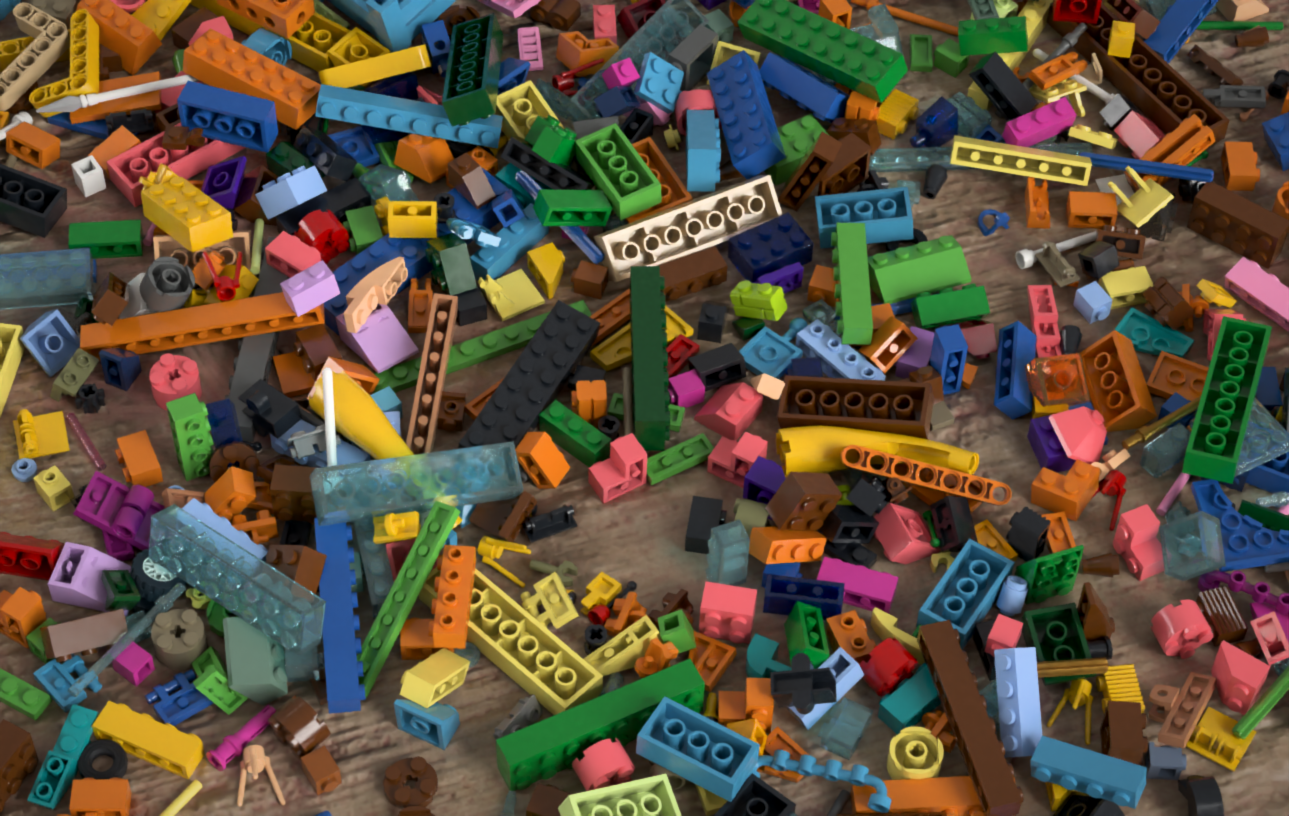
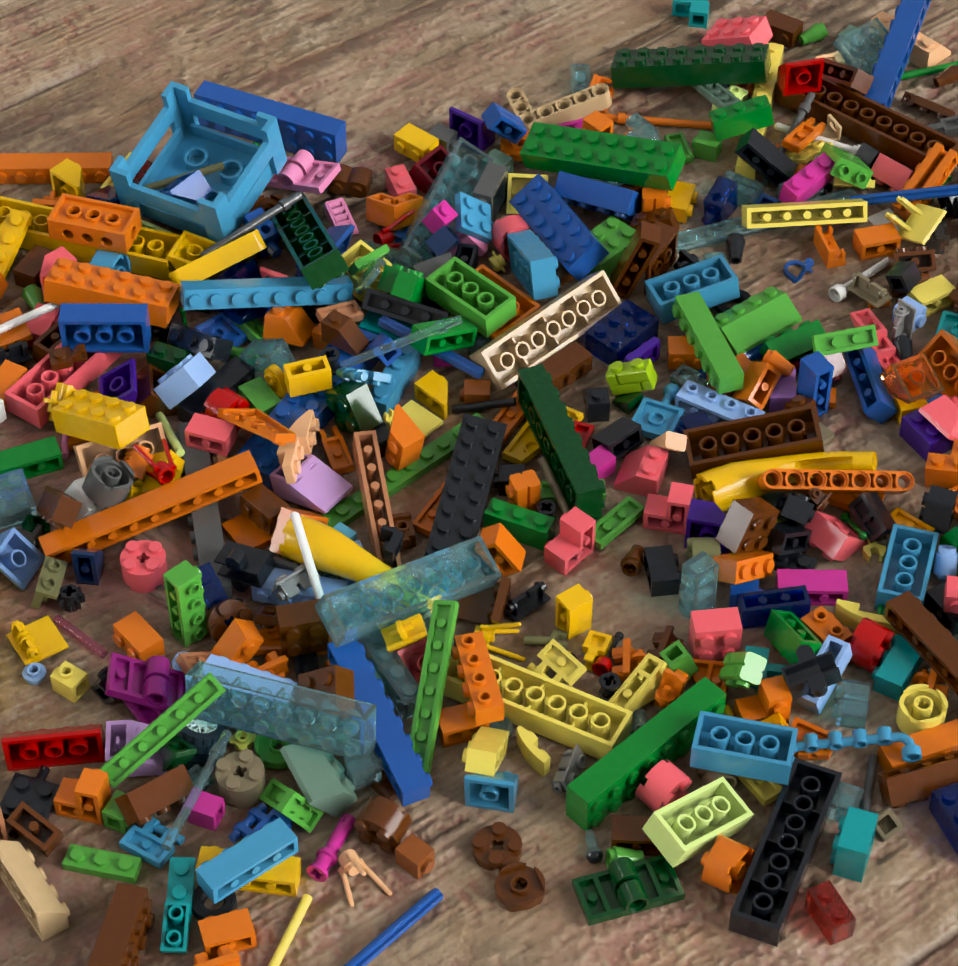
camera: 15 degrees left, 5 degrees down
lavender brick [280,260,340,317] -> none
yellow brick [1108,20,1135,58] -> none
none -> bright green tile [99,672,226,789]
none -> dark azure brick [195,817,299,904]
none -> dark grey bar [200,191,303,257]
none -> orange wing [217,408,296,446]
none -> nougat plate [316,300,364,323]
none -> clear light blue bar [340,315,463,368]
none -> bright green tile [348,244,390,276]
none -> clear light blue tile [353,257,386,294]
none -> black bracket [380,525,404,566]
none -> orange slope [385,404,425,471]
none -> black bar [451,397,517,414]
none -> light yellow slope [517,725,551,777]
none -> yellow brick [555,583,593,640]
none -> reddish brown cone [620,544,644,577]
none -> bright green brick [719,651,767,690]
none -> orange cone [761,349,795,377]
none -> bright green plate [811,324,878,356]
none -> bright green panel [817,142,874,189]
none -> light grey hinge [890,298,916,340]

